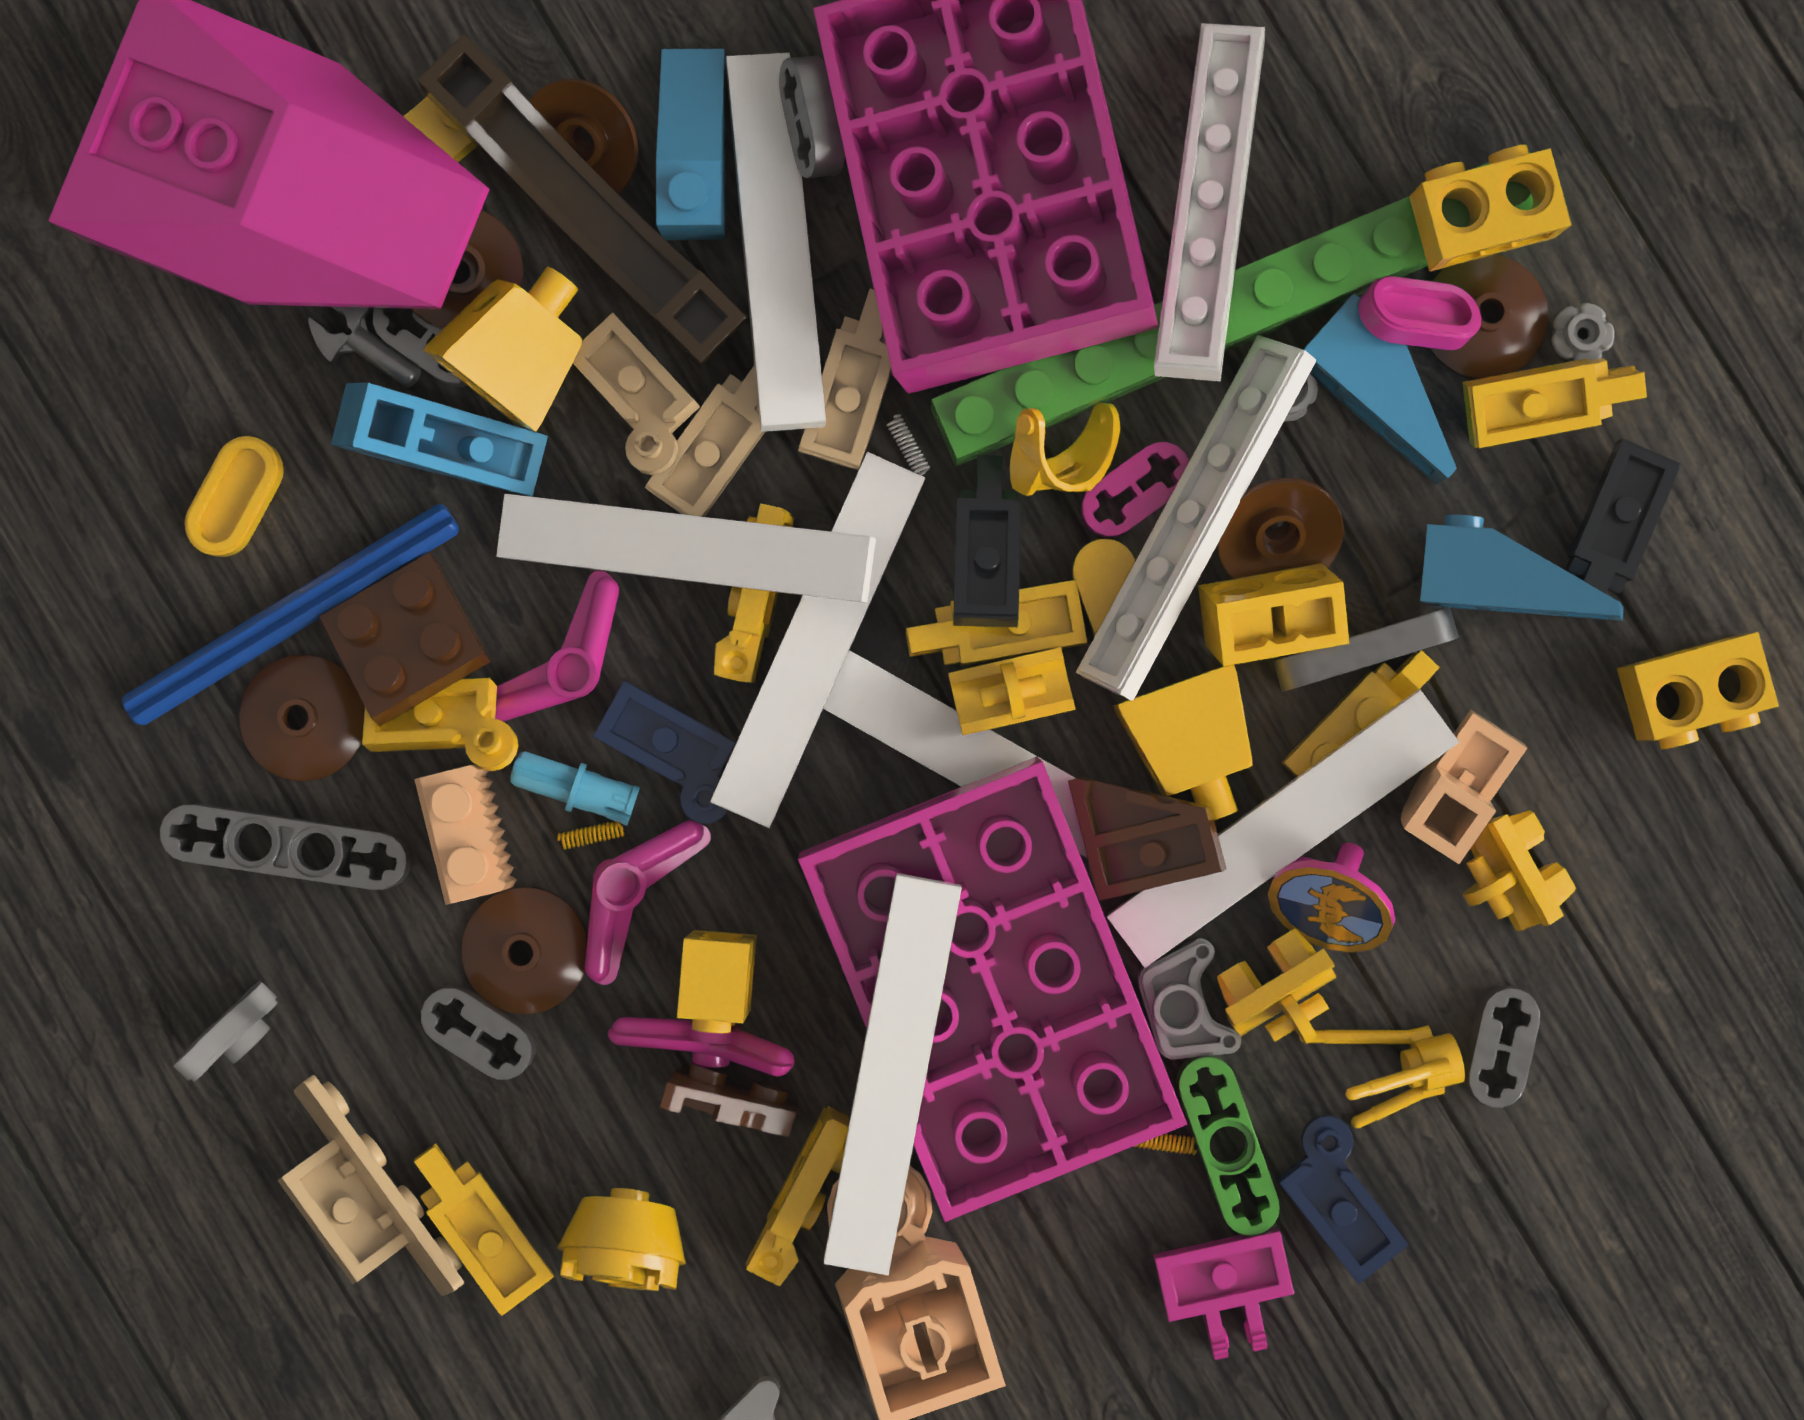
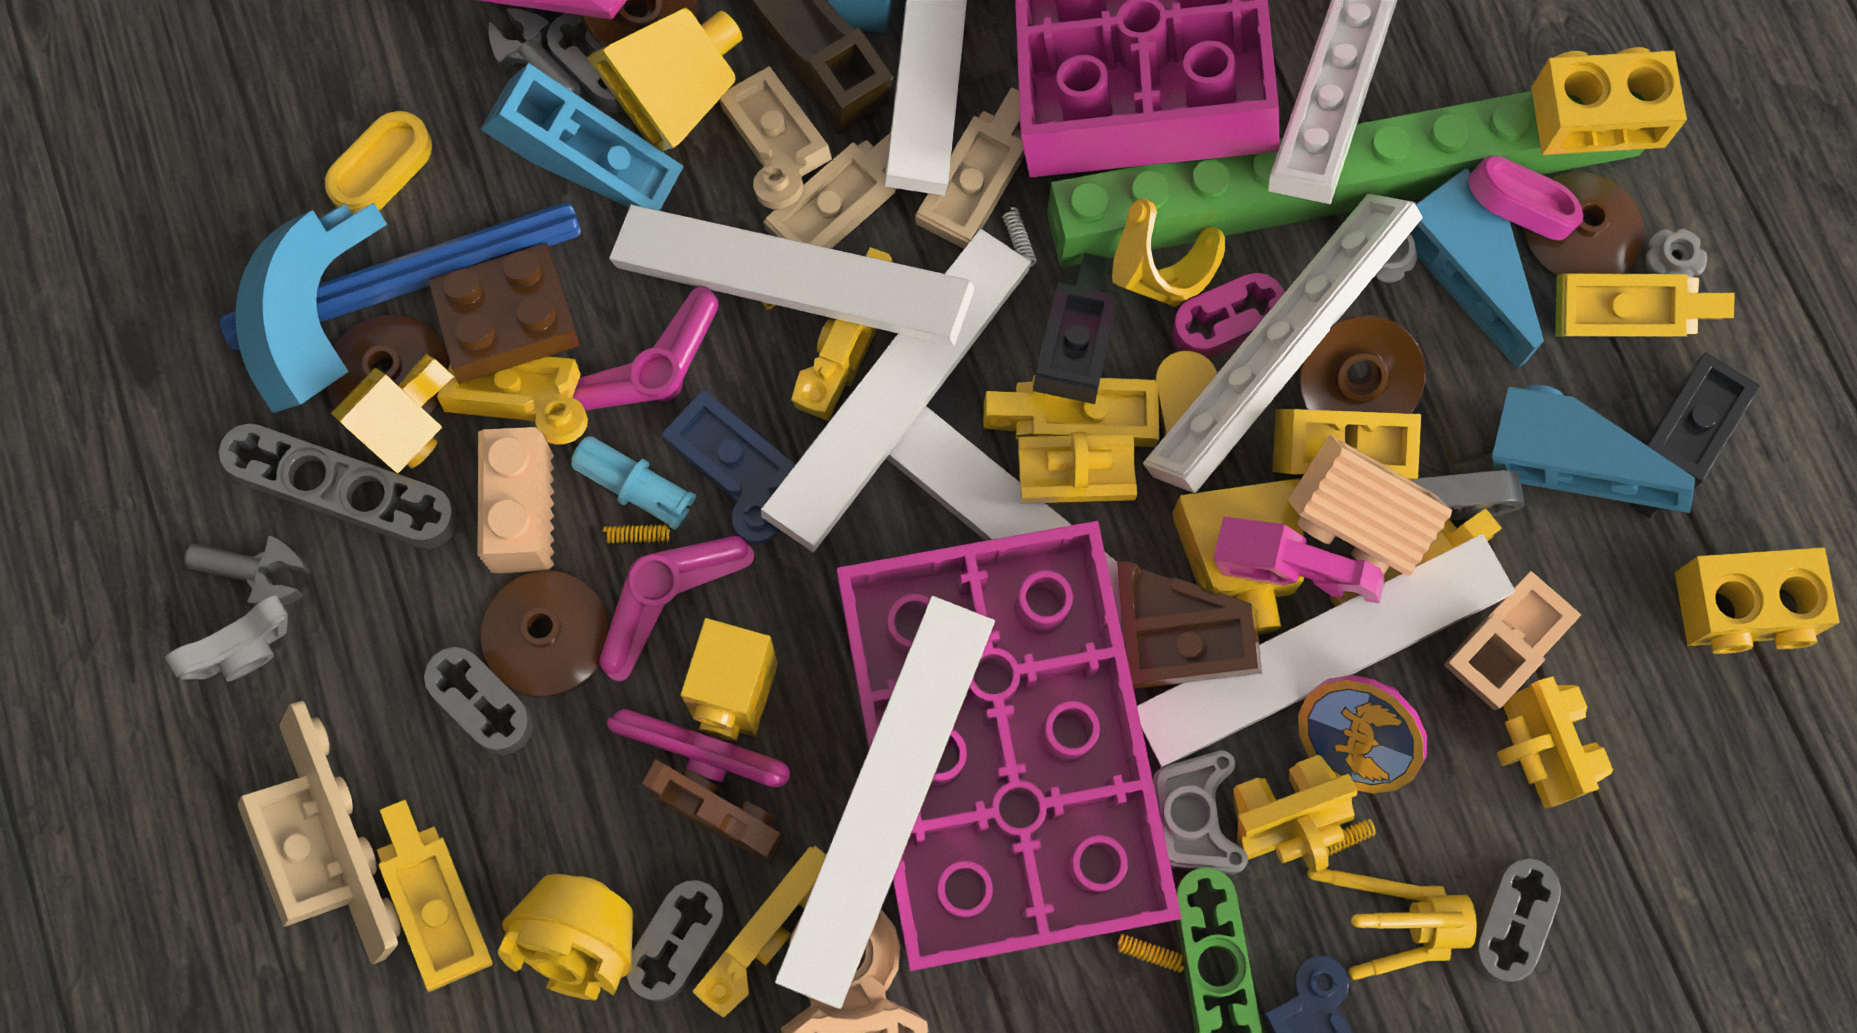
camera: 10 degrees right, 15 degrees down
none -> flat silver bar [184,536,311,607]
none -> dark azure arch [235,203,387,413]
none -> brick [331,354,453,474]
none -> flat silver beam [627,880,726,1002]
none -> dark pink piece [1213,516,1384,603]
none -> light nougat brick [1288,435,1452,576]
none -> yellow leg [1326,819,1375,856]

